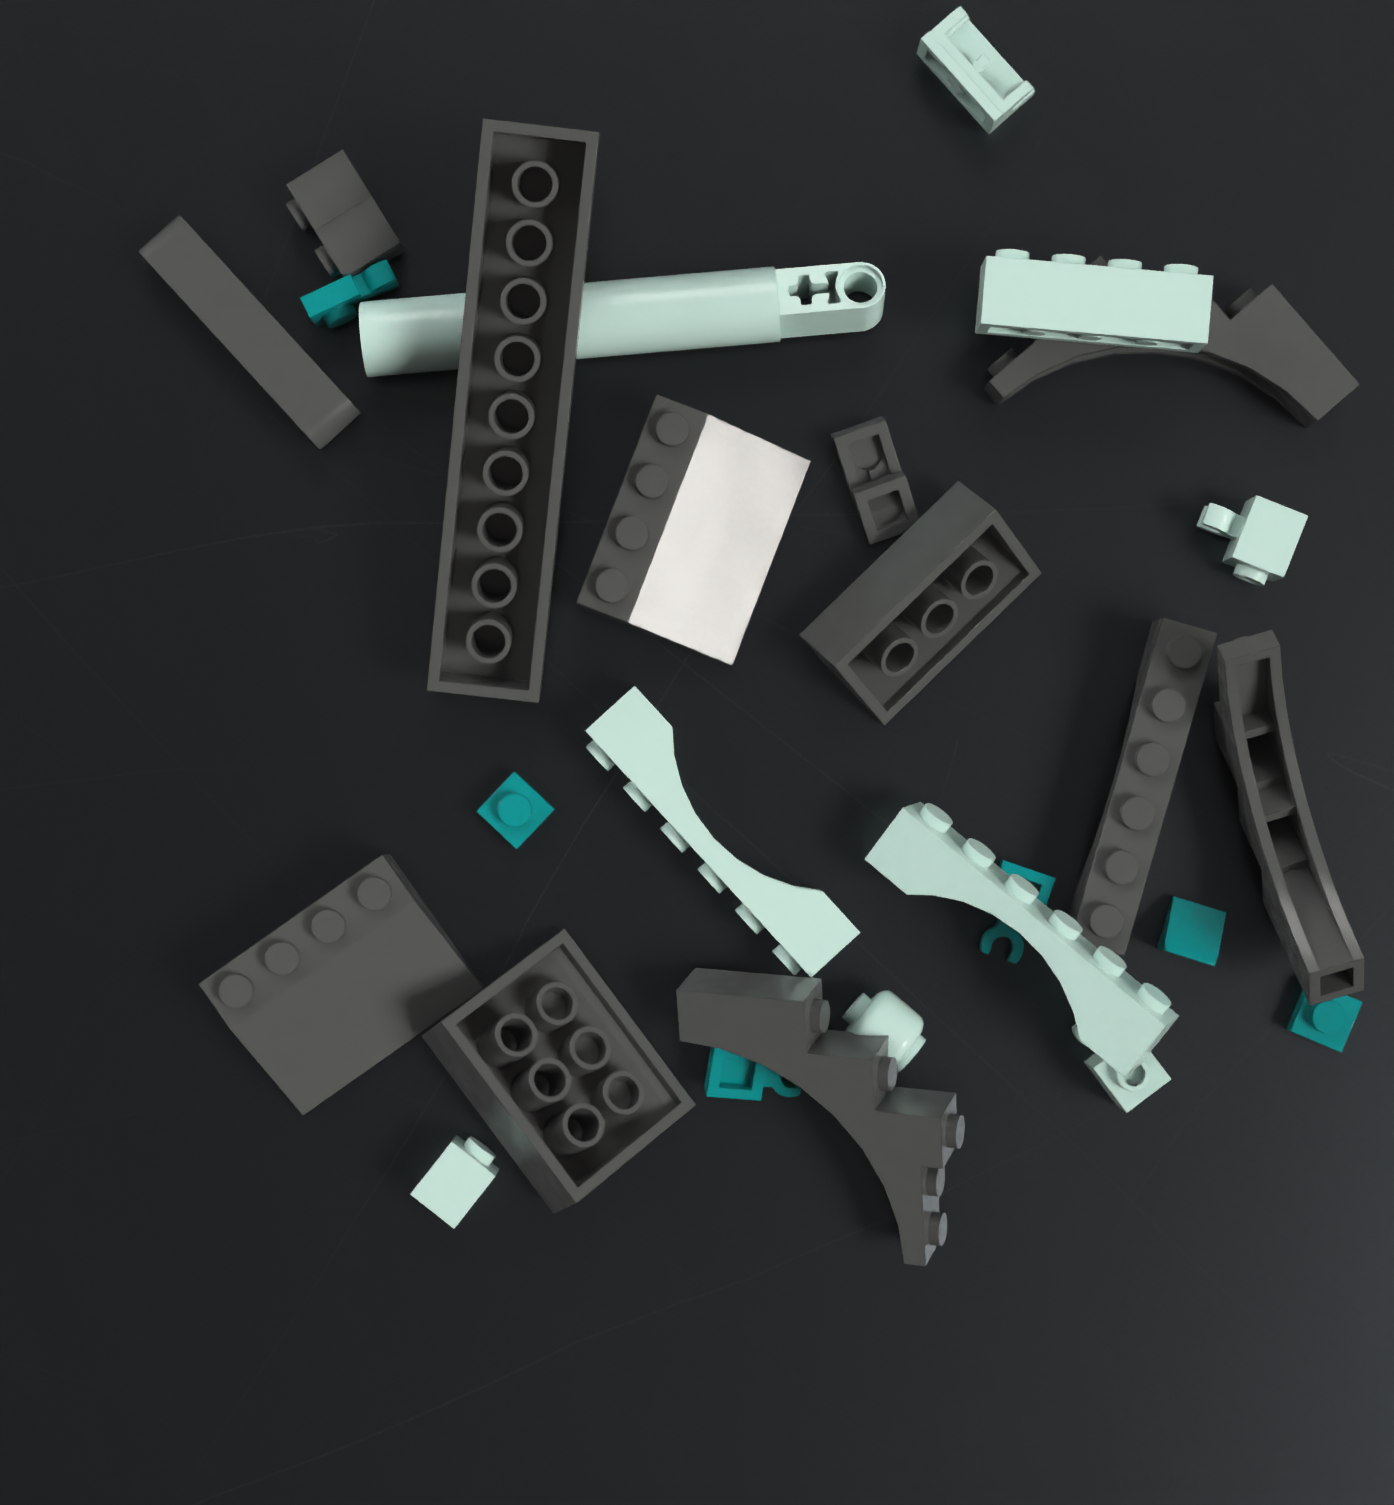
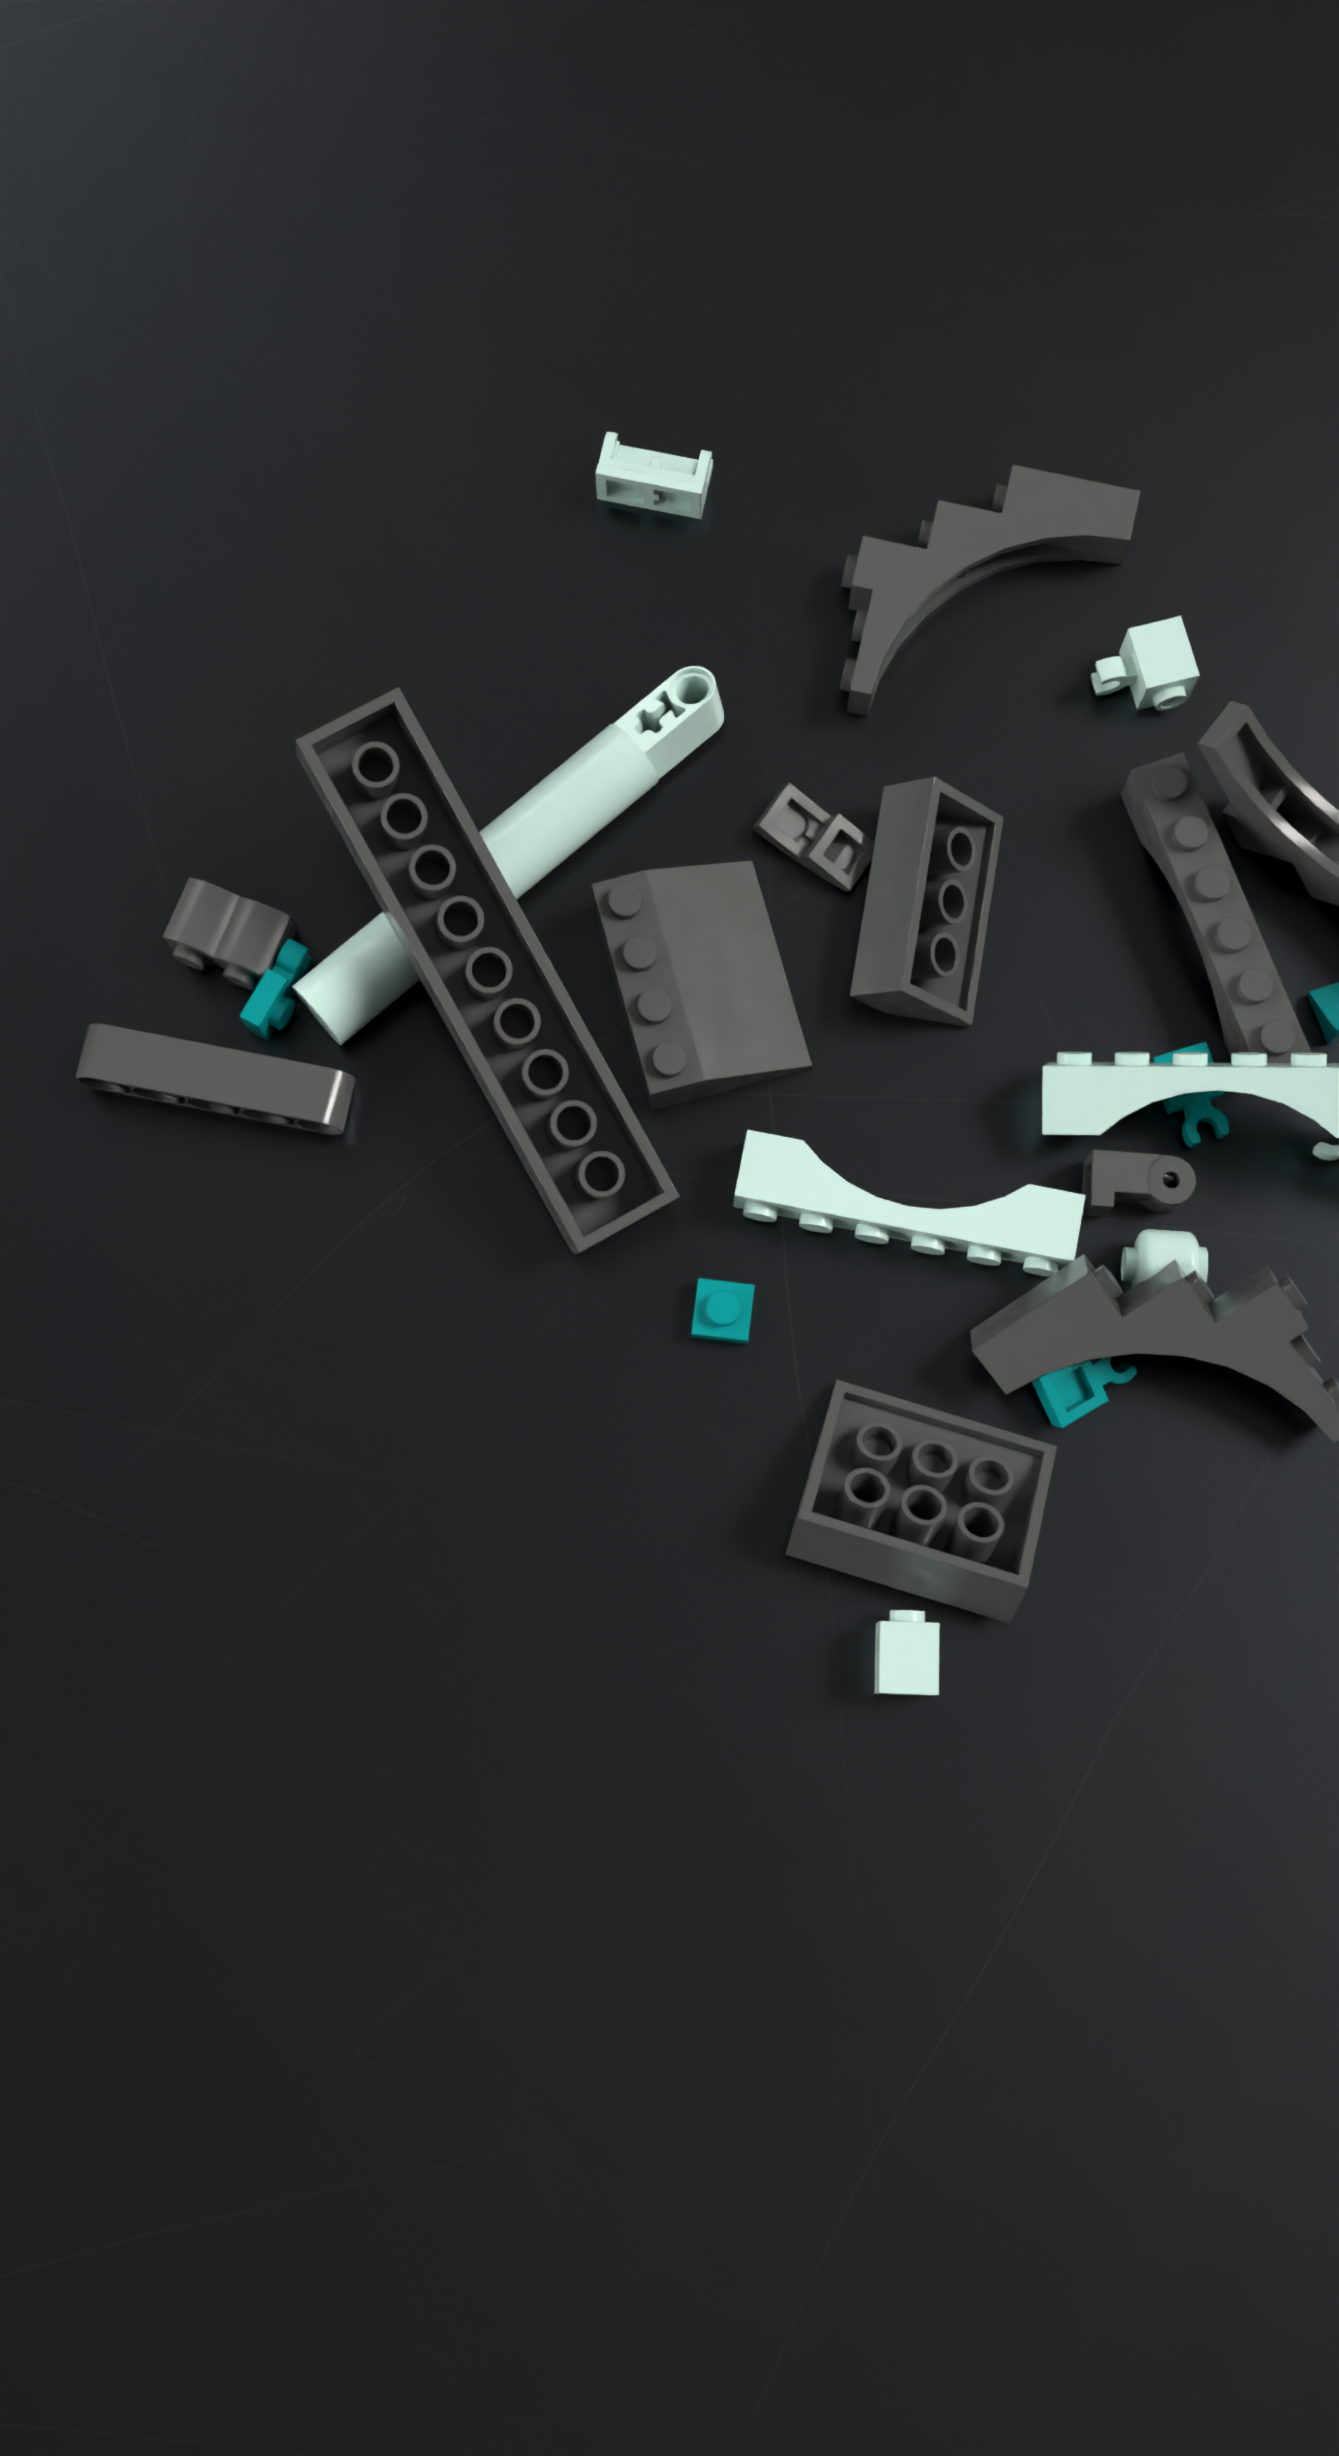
camera: 35 degrees left, 10 degrees down
dark grey slope [199,853,484,1115] -> none
light aqua brick [975,249,1214,353] -> none
none -> dark grey leg [1082,1150,1196,1217]

